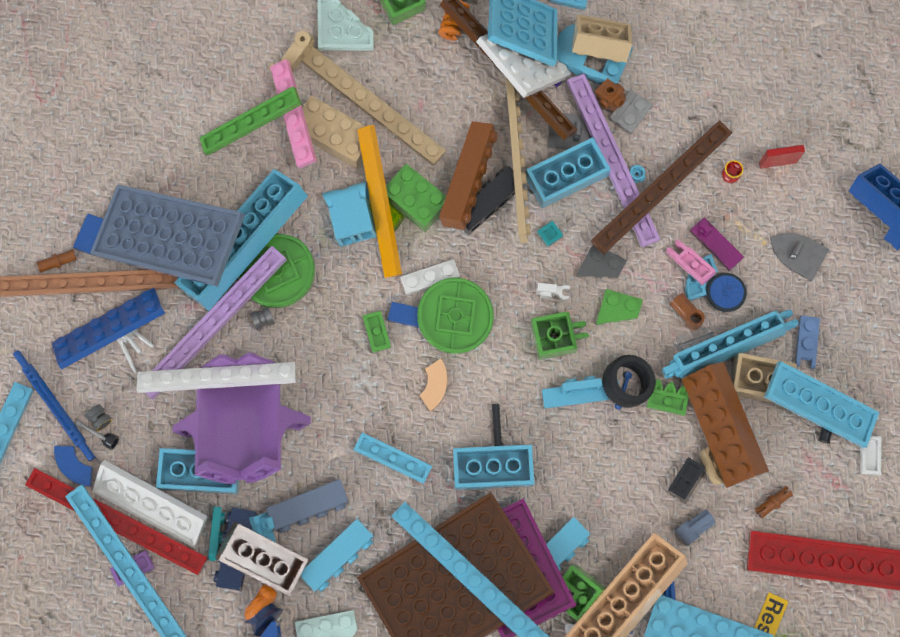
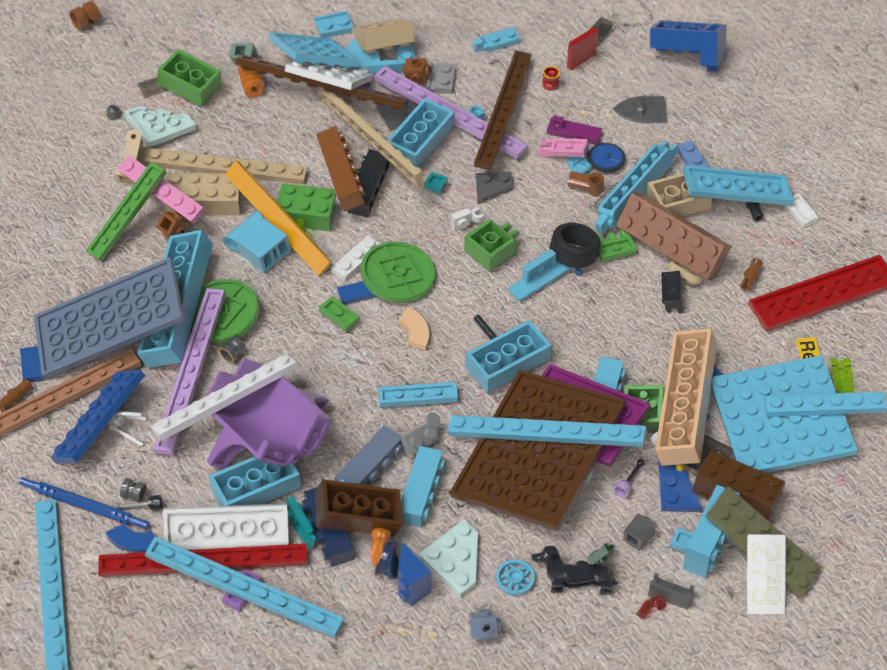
camera: 30 degrees left, 25 degrees down
bright green wing [596,289,643,325] -> none
sand blue piece [674,509,716,546] -> none
none -> dark orange brick [156,211,189,238]
none -> light grey hinge [400,412,441,455]
none -> medium azure hinge [472,27,521,52]
none -> clear smoke tile [589,16,616,47]

